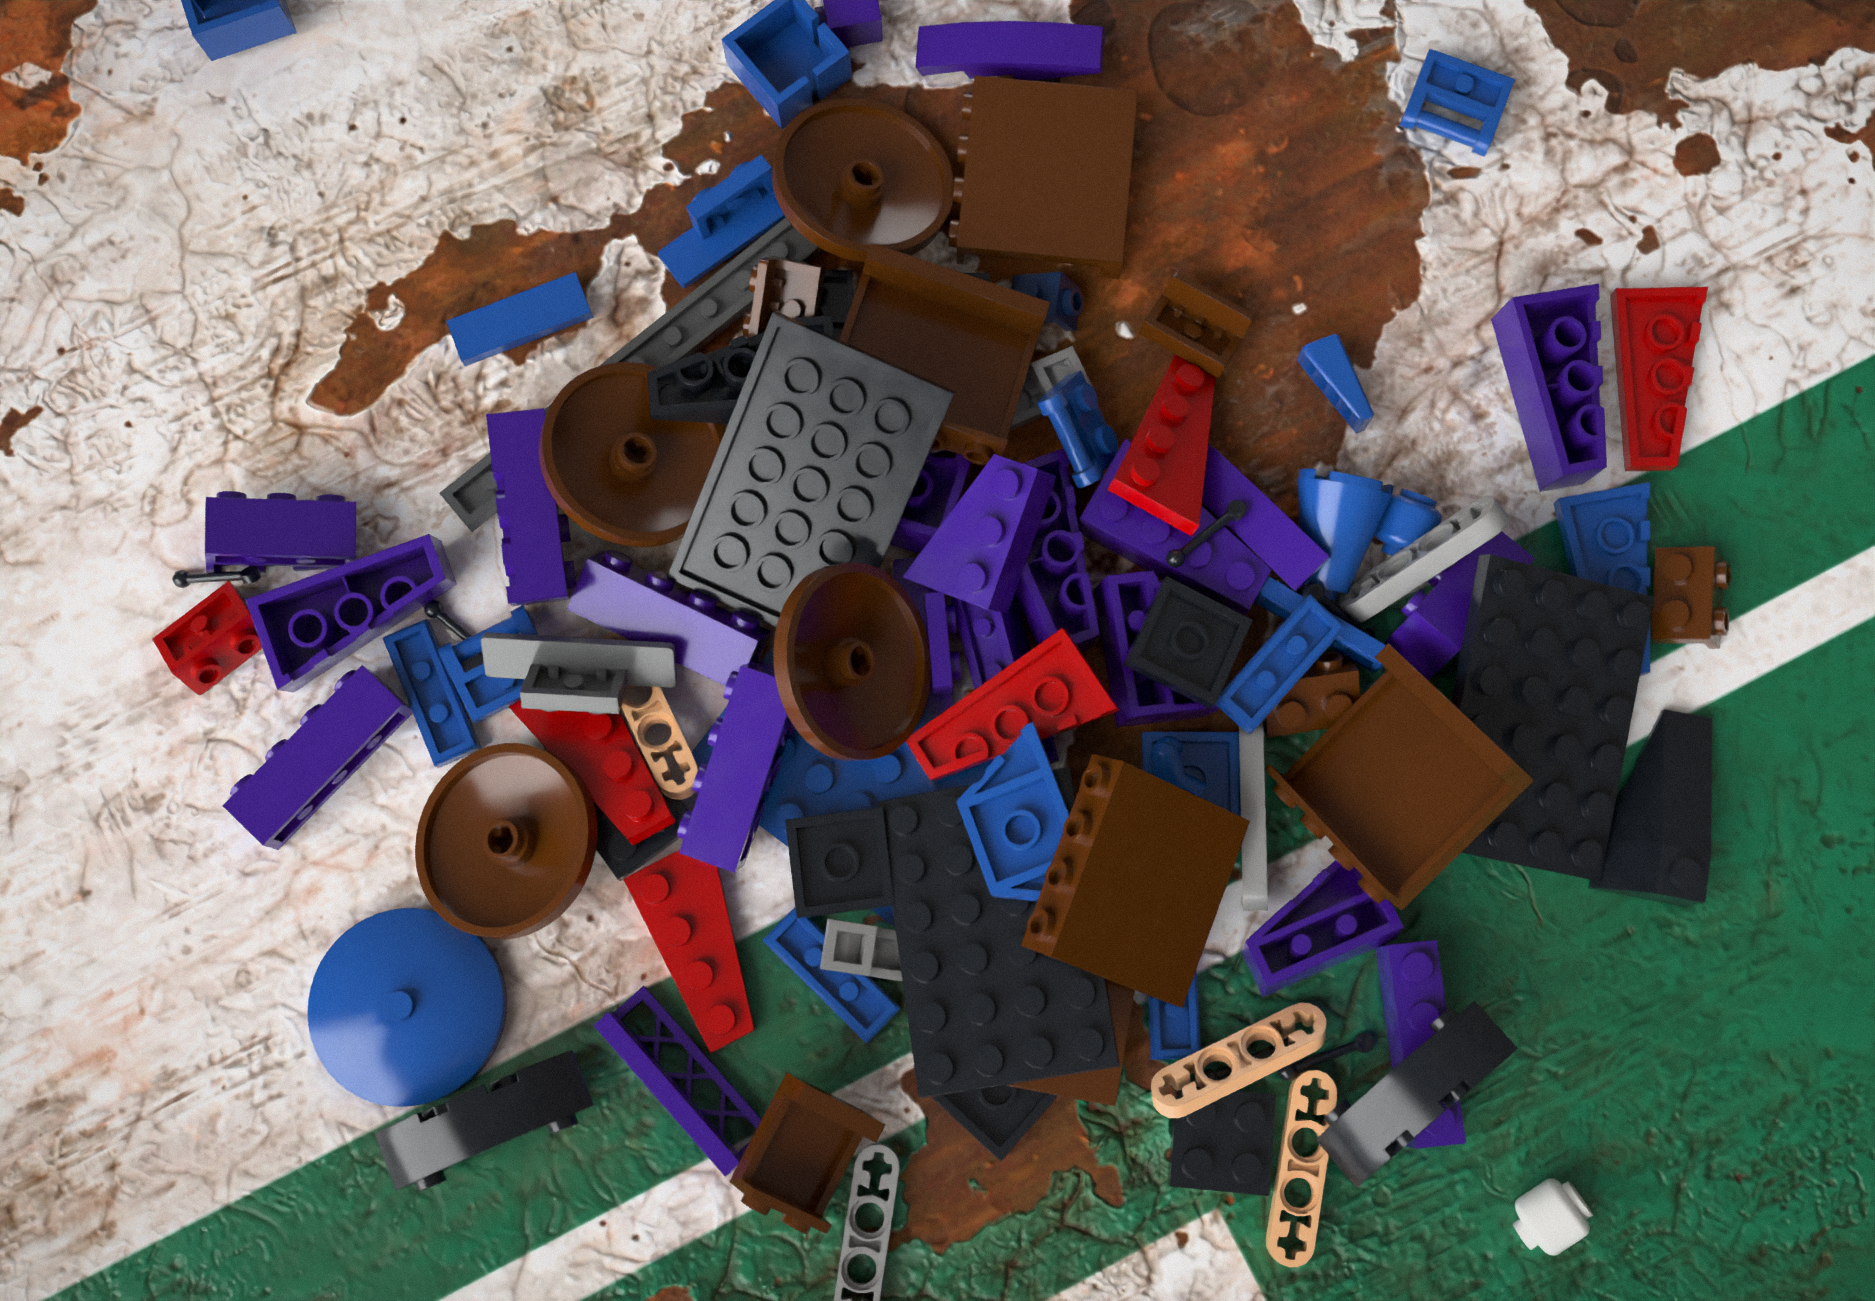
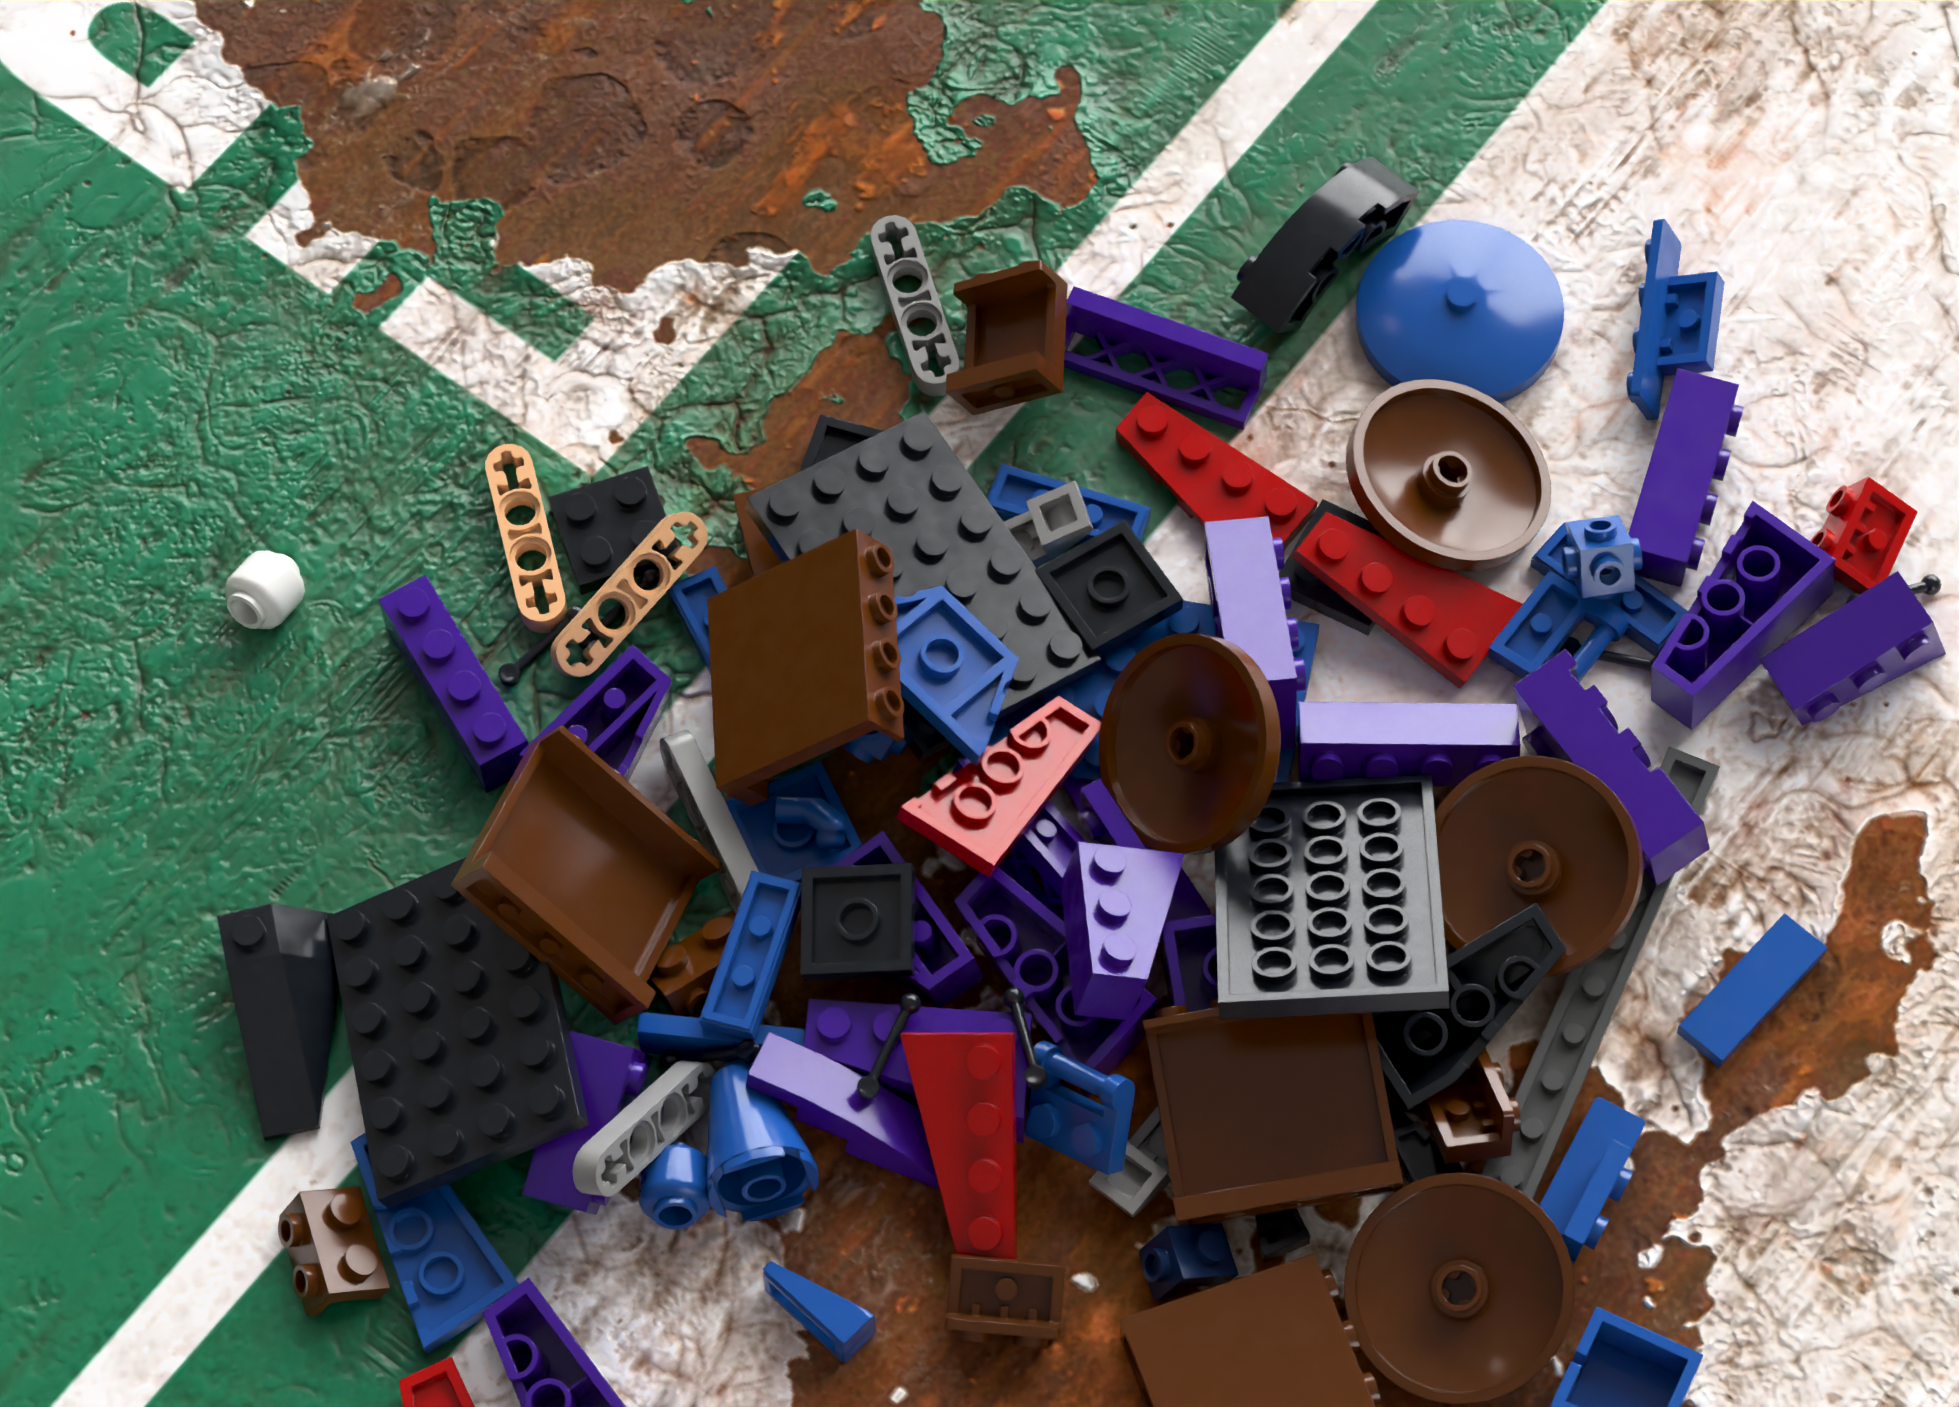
camera: 155 degrees right, 15 degrees down
dark grey bracket [481,632,677,714] -> none
light nougat beam [602,632,699,800] -> none
black brick [1316,1001,1518,1188] -> none
none -> black hinge [1003,987,1048,1090]
none -> blue brick [1561,515,1642,599]
none -> blue bracket [1626,219,1725,420]

